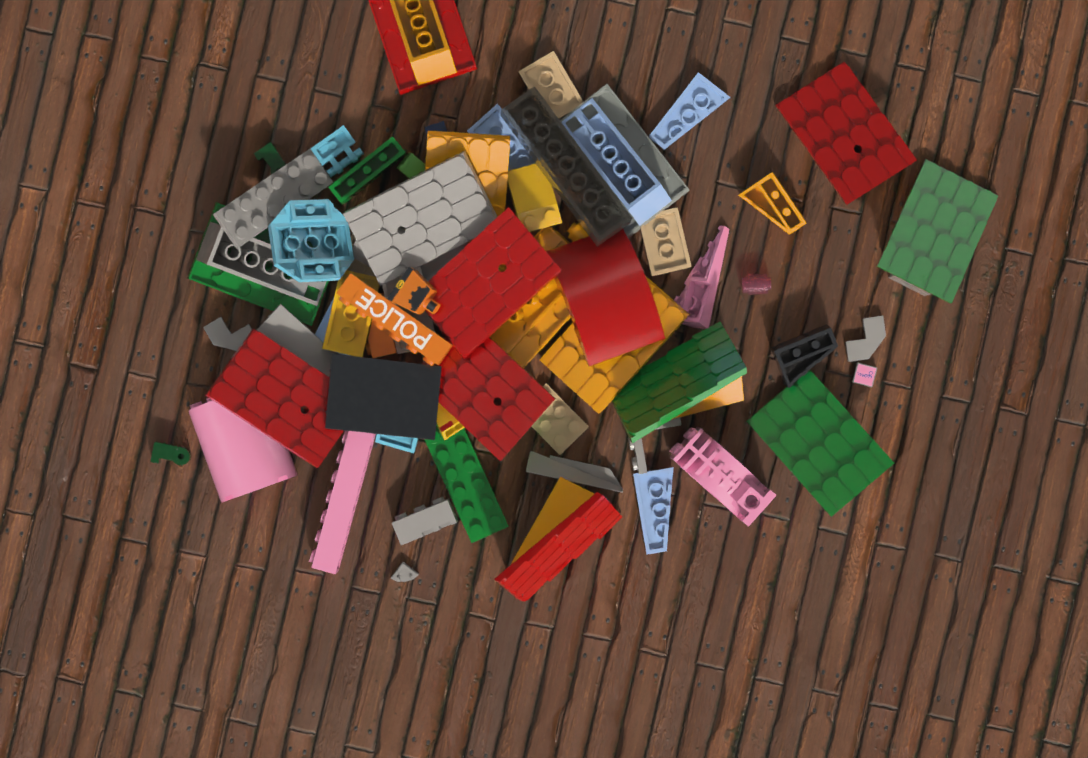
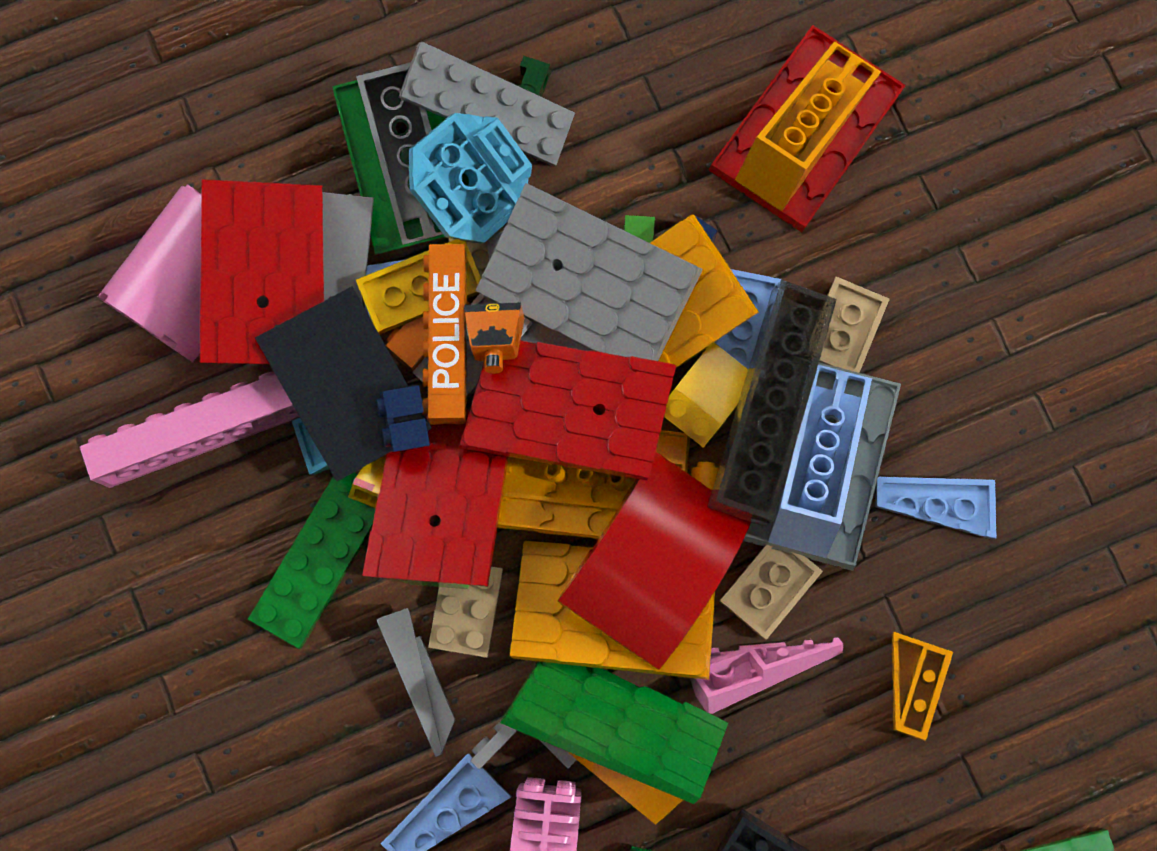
camera: 50 degrees right, 10 degrees down
dark green leg [150,441,191,465] -> none
light grey tile [203,317,252,351] -> none
medium azure plate [311,125,364,177] -> none
green brick [328,137,407,205] -> none
light grey tile [391,562,419,582] -> none
light grey wedge [392,497,458,545] -> none
red piece [494,476,622,602] -> none
clear pink brick [742,274,771,295] -> none
red piece [775,61,917,205] -> none
none -> dark blue piece [376,385,430,452]

